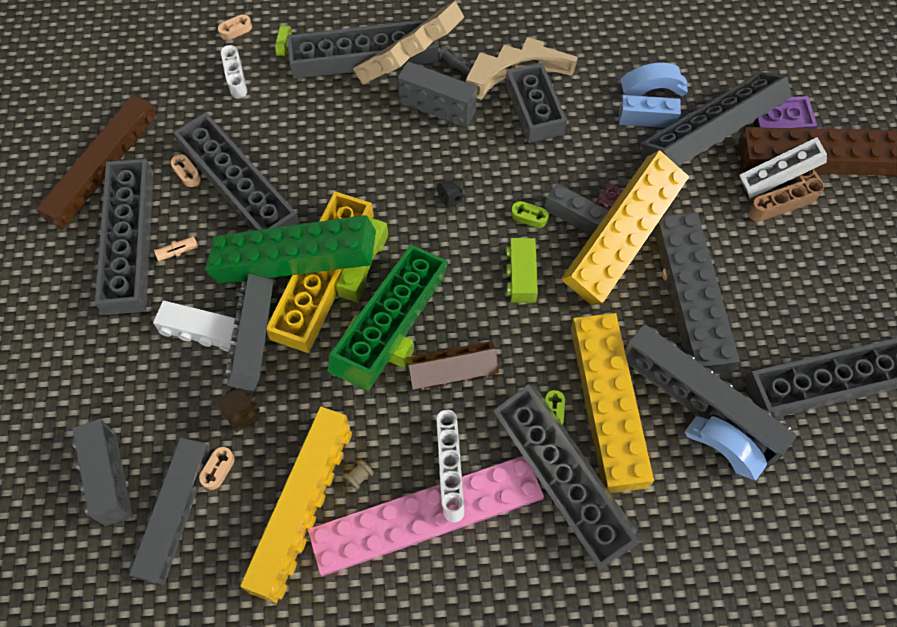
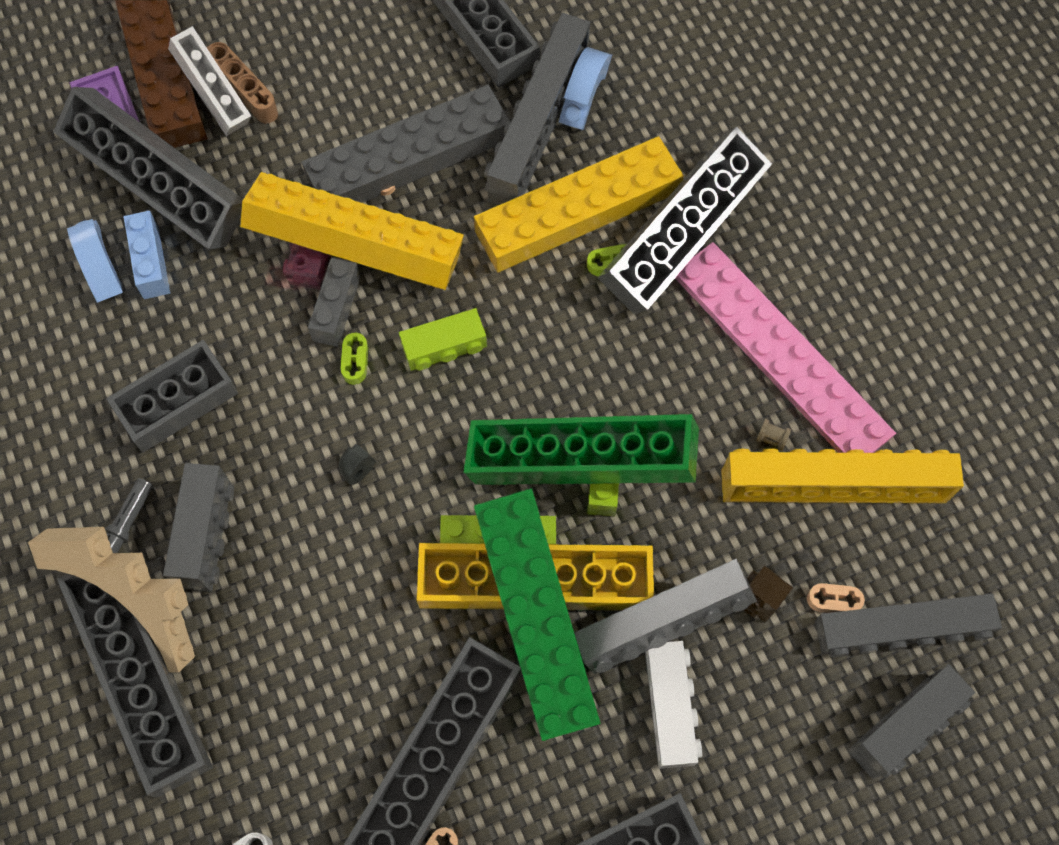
camera: 110 degrees left, 5 degrees up
light nougat pin [154,236,199,262] -> none
lime beam [275,25,292,56] -> none
brick [406,341,499,390] -> none
white beam [437,410,465,522] -> none
tan arch [466,37,578,100] -> none

